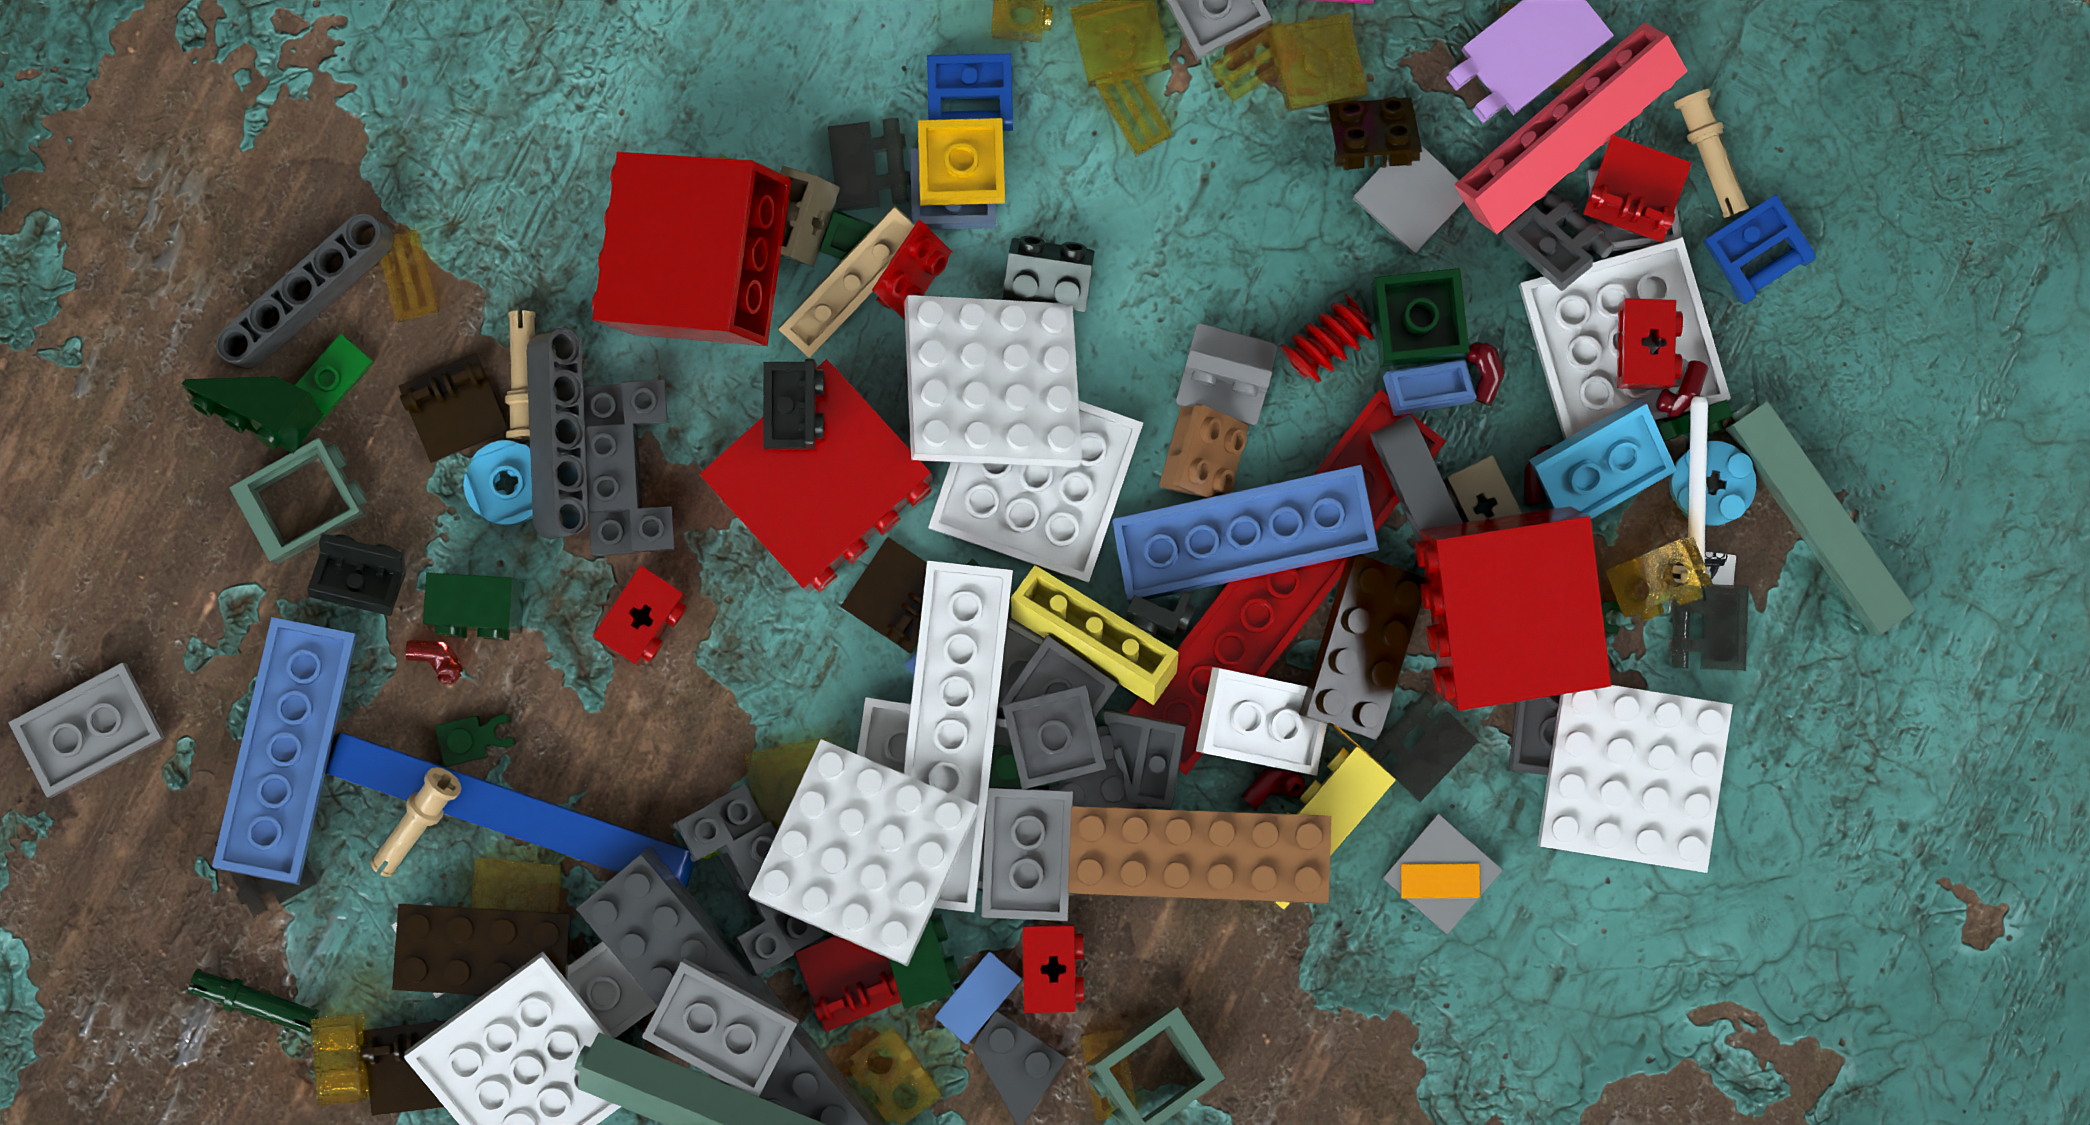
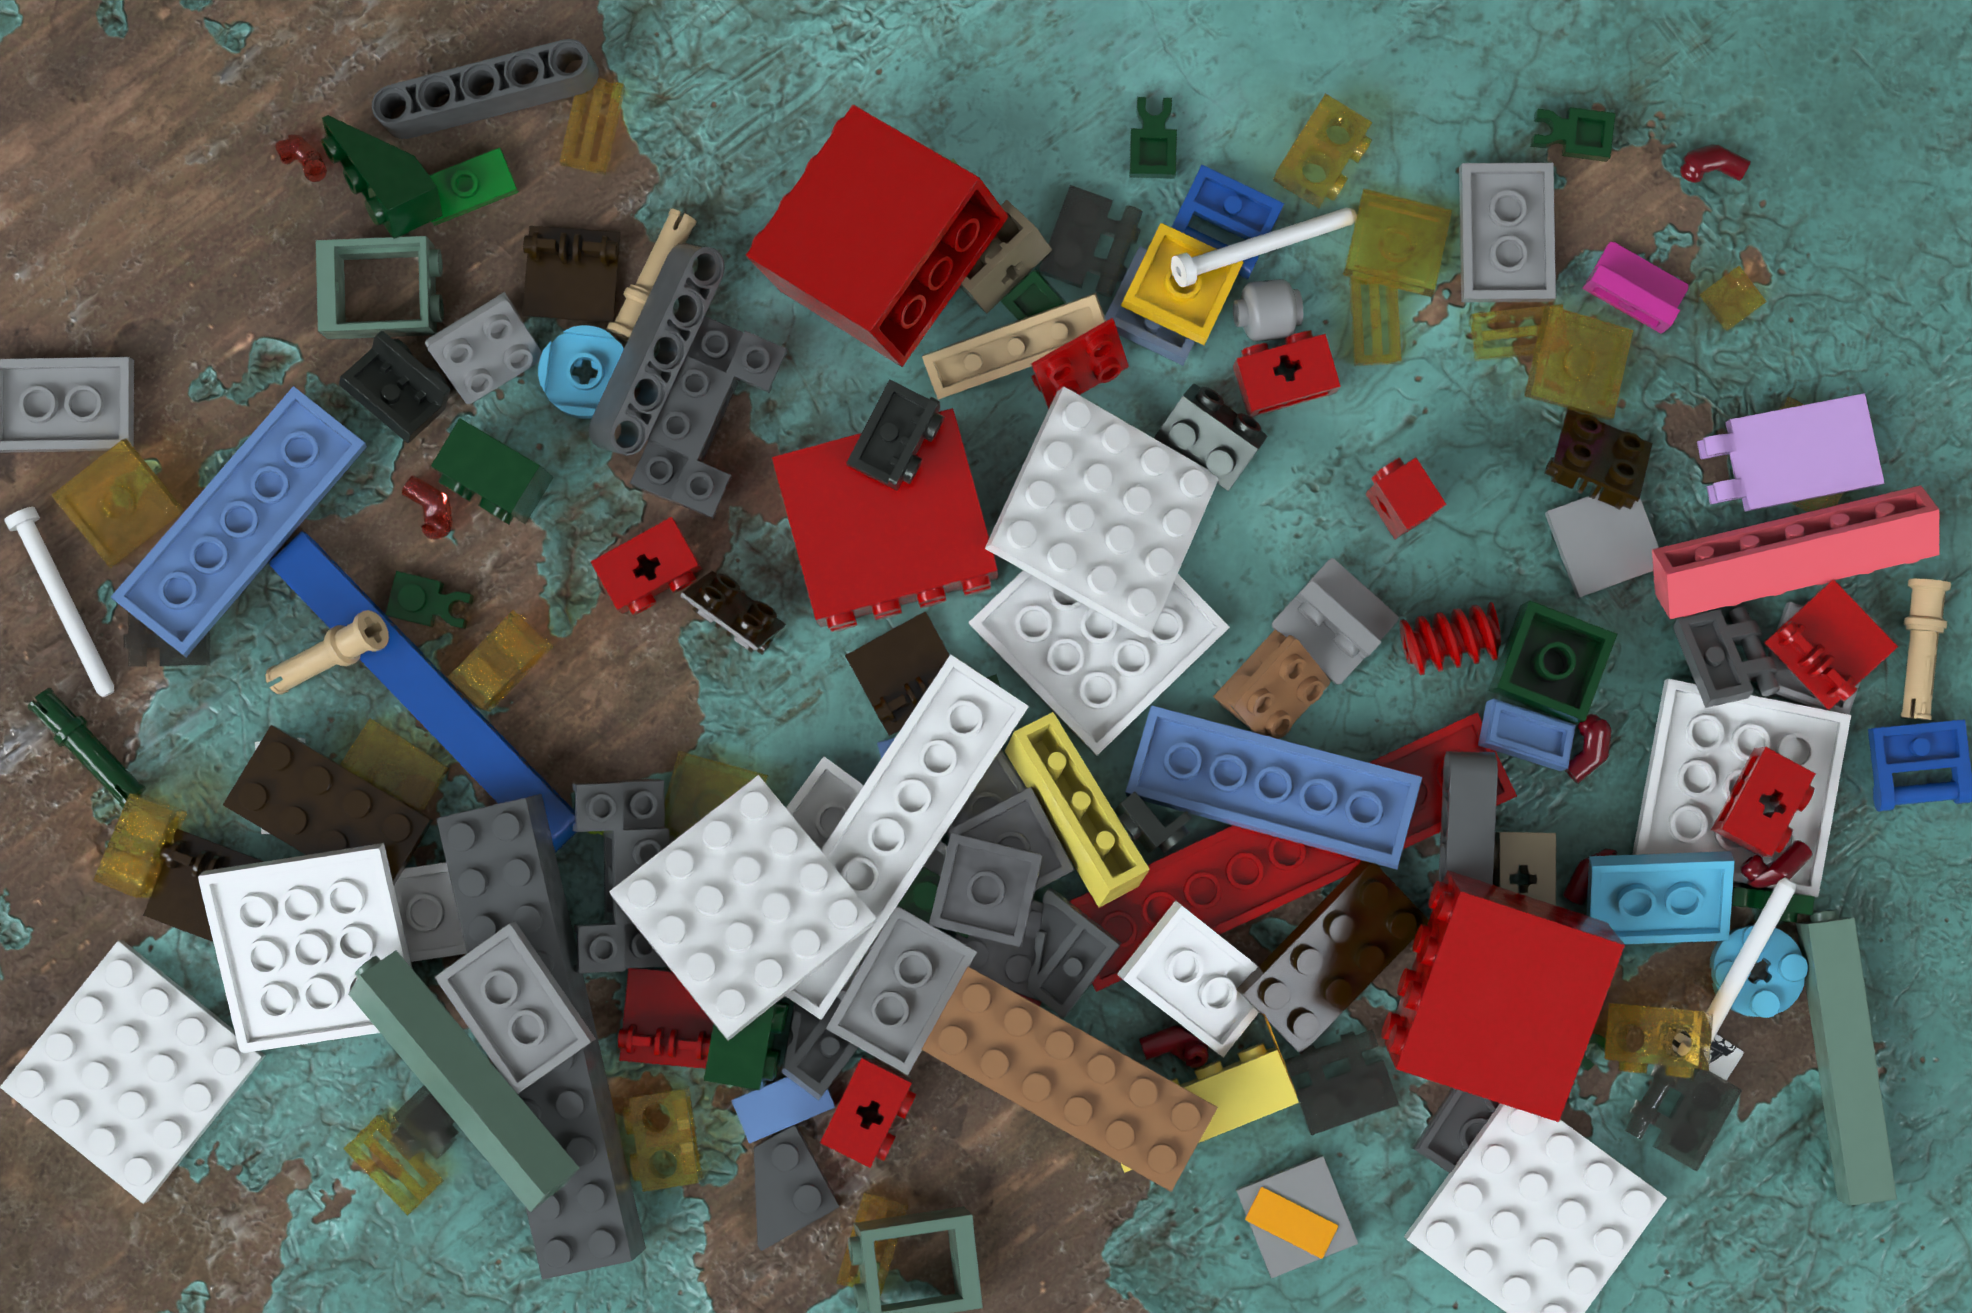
camera: 30 degrees right, 0 degrees up
none -> white bar [4,507,114,697]
none -> clear yellow tile [51,438,185,568]
none -> clear red arm [275,134,327,182]
none -> light grey bracket [425,292,542,404]
none -> clear yellow brick [448,610,554,712]
none -> dark brown hinge [680,571,786,655]
none -> dark grey wing [782,997,859,1100]
none -> dark green plate [1129,97,1177,179]
none -> white bar [1171,207,1357,287]
none -> light grey head [1233,279,1303,342]
none -> red brick [1233,330,1341,417]
none -> red brick [1365,457,1447,539]

